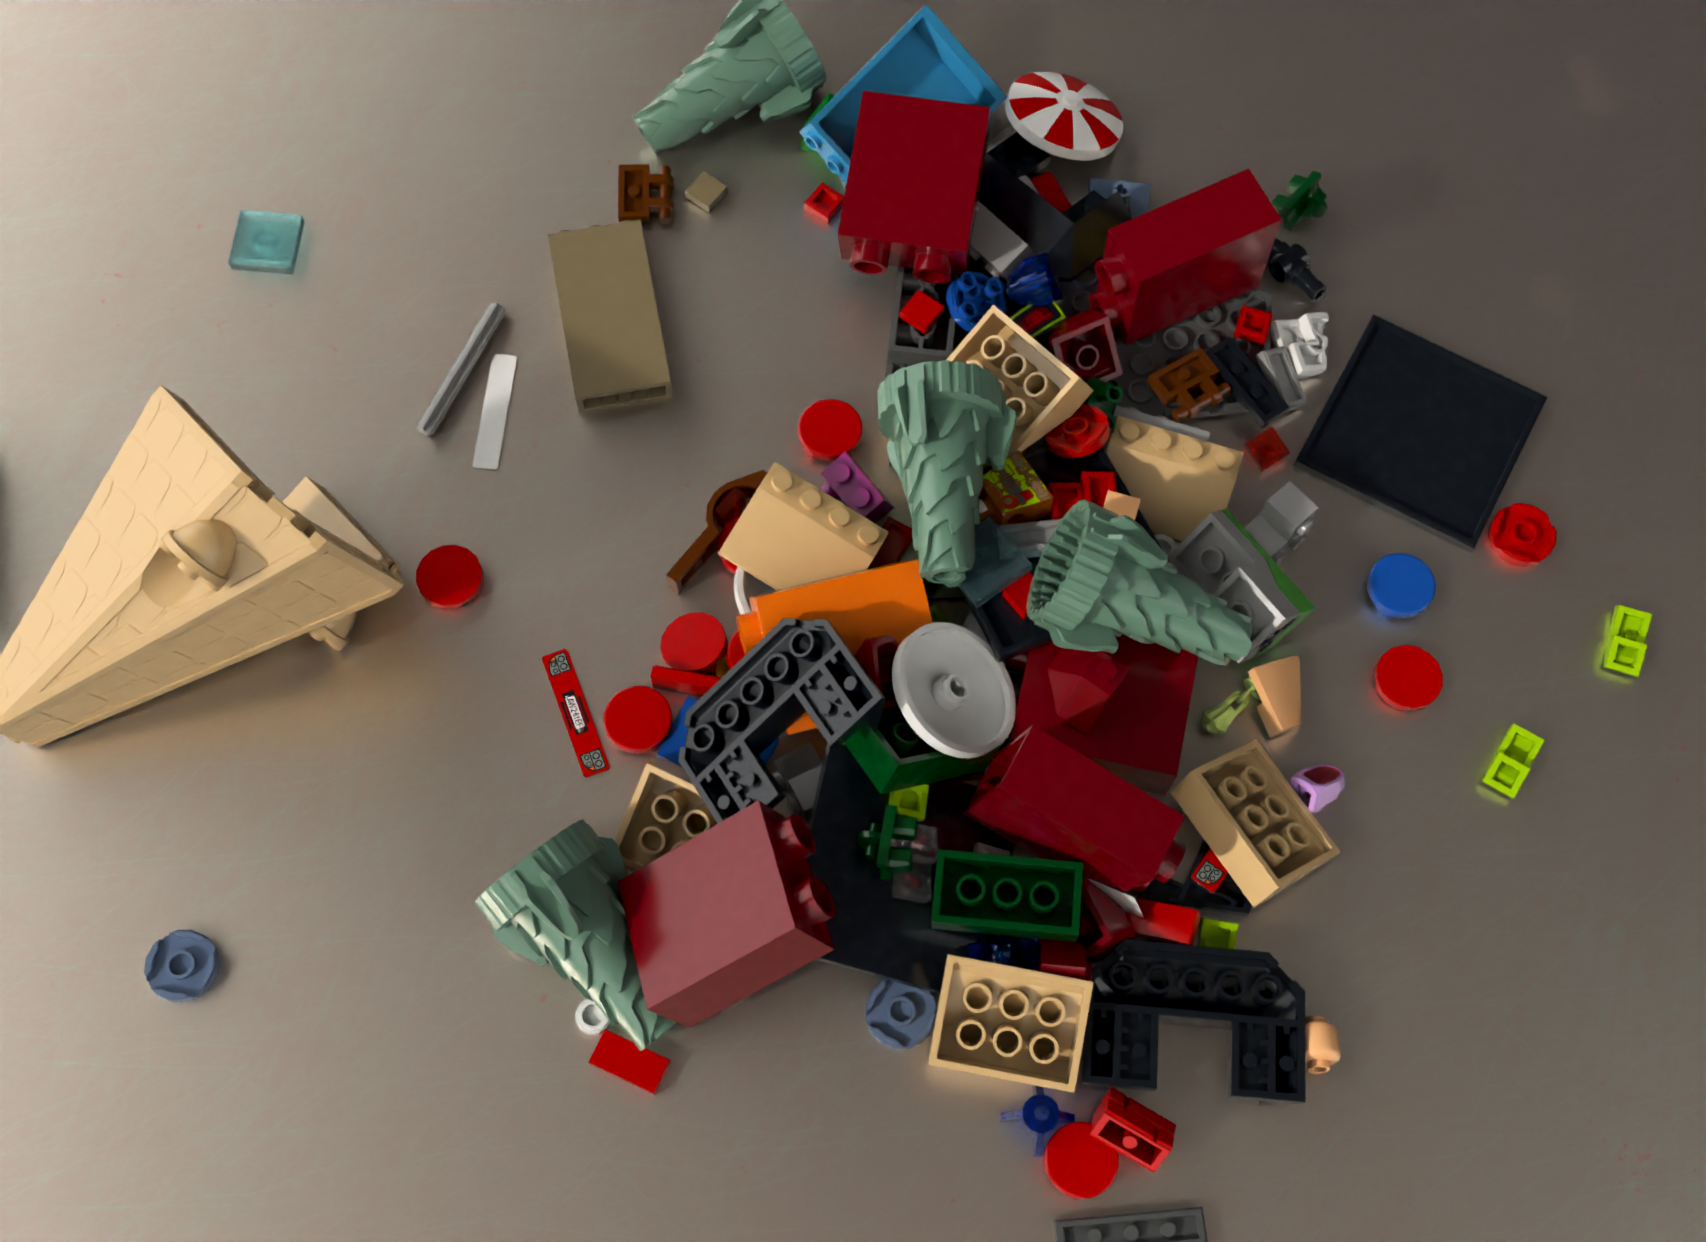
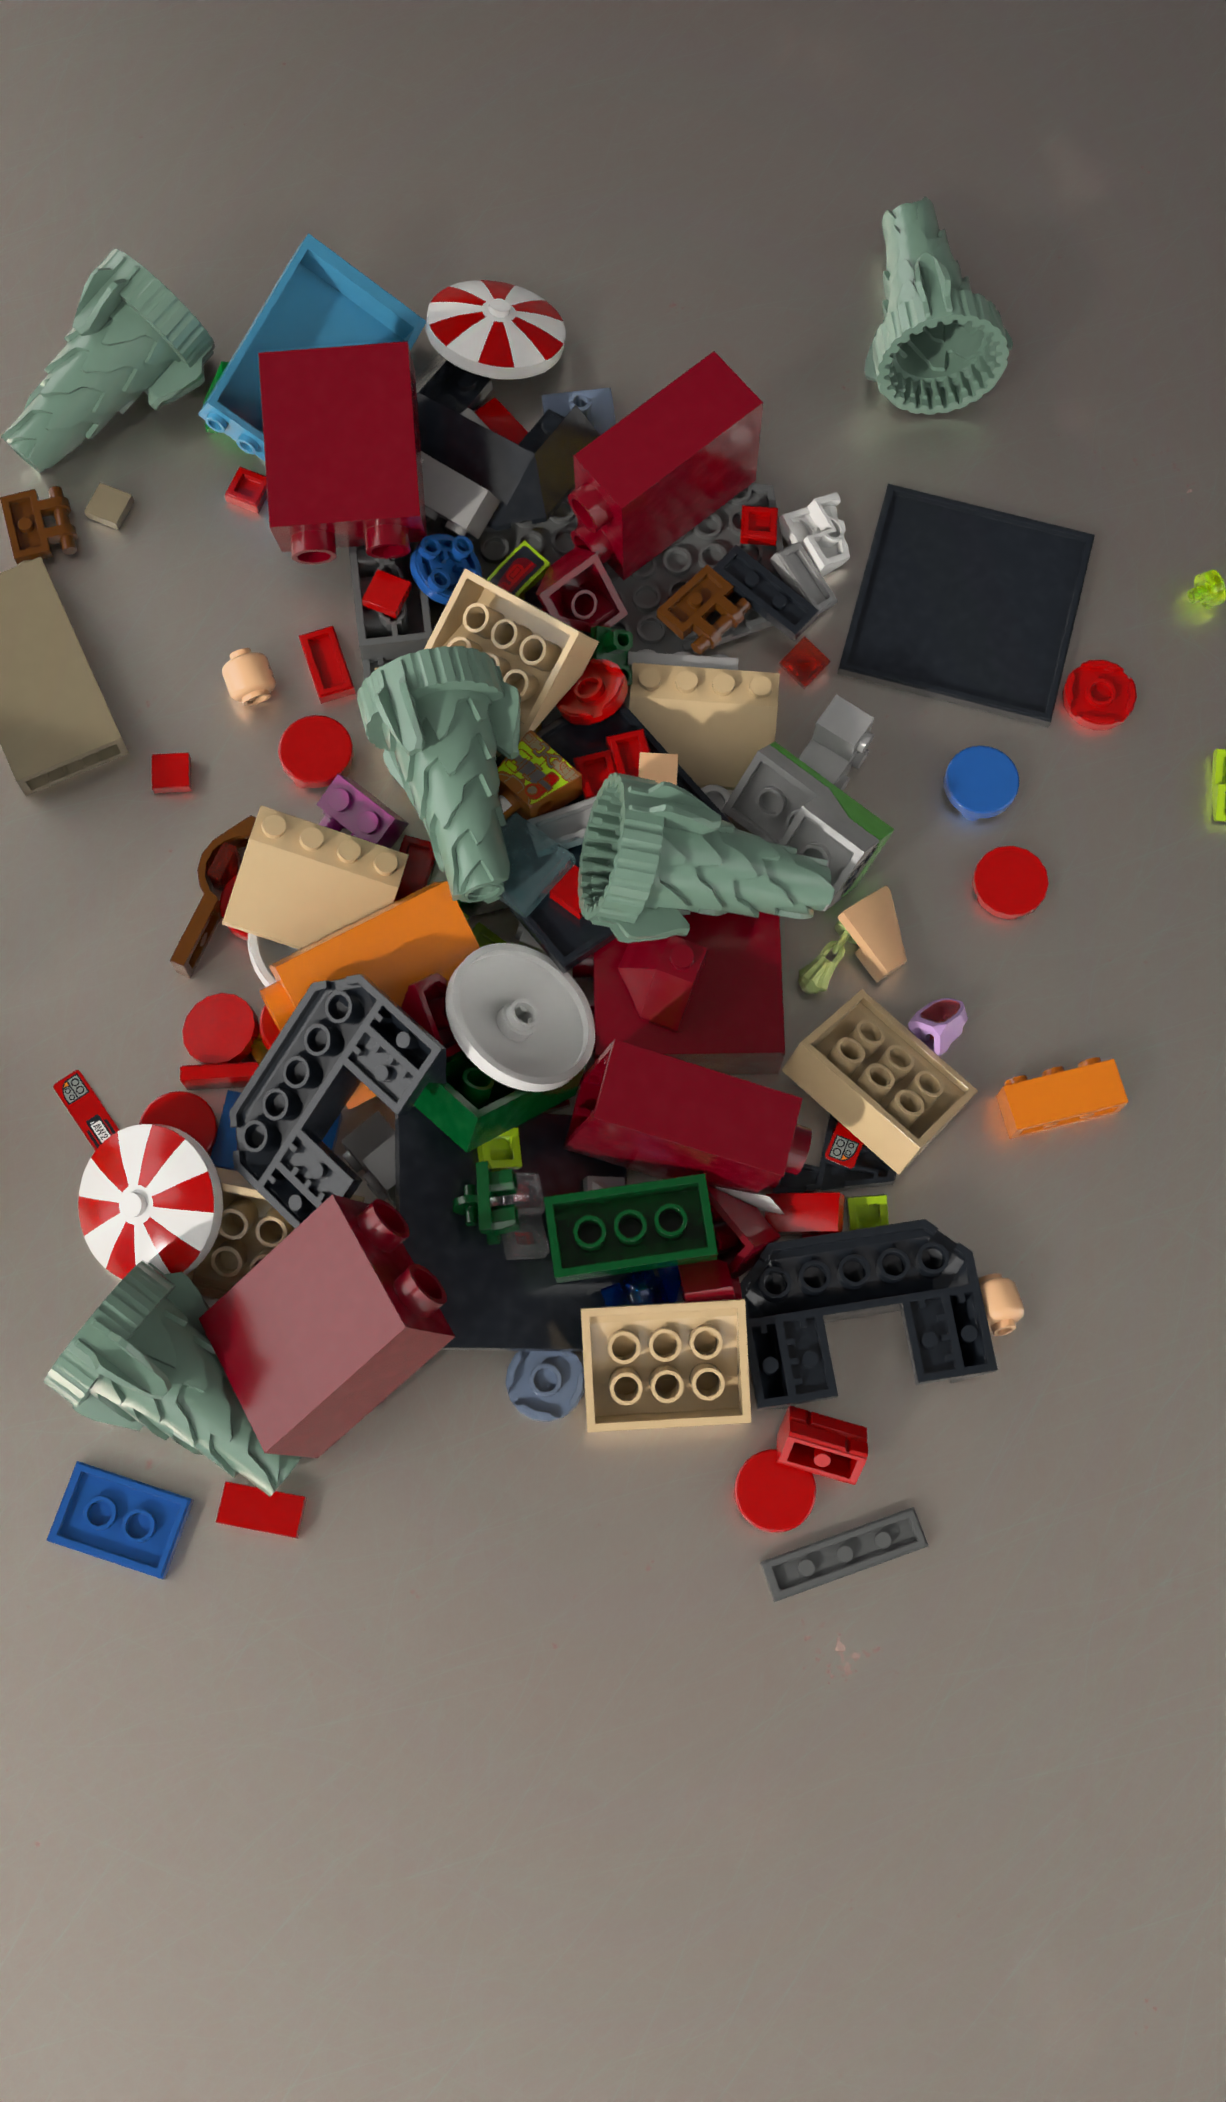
camera: 15 degrees left, 5 degrees up
white tile [575,999,611,1035] -> none
clear blue brick [1000,1085,1075,1157] -> none
clear blue brick [1005,252,1063,306] -> none
black pin [1268,238,1327,302] -> none
dark green hips [1271,171,1328,231] -> none
lime slope [1481,723,1545,799] -> none
none -> blue tile [46,1461,194,1580]
none -> dish [78,1124,223,1279]
none -> red tile [152,752,191,794]
none -> light nougat head [222,648,276,706]
none -> red tile [299,626,356,704]
none -> sand green cone [864,197,1013,415]
none -> orange brick [996,1057,1129,1139]
none -> clear neon green tile [1187,569,1226,609]

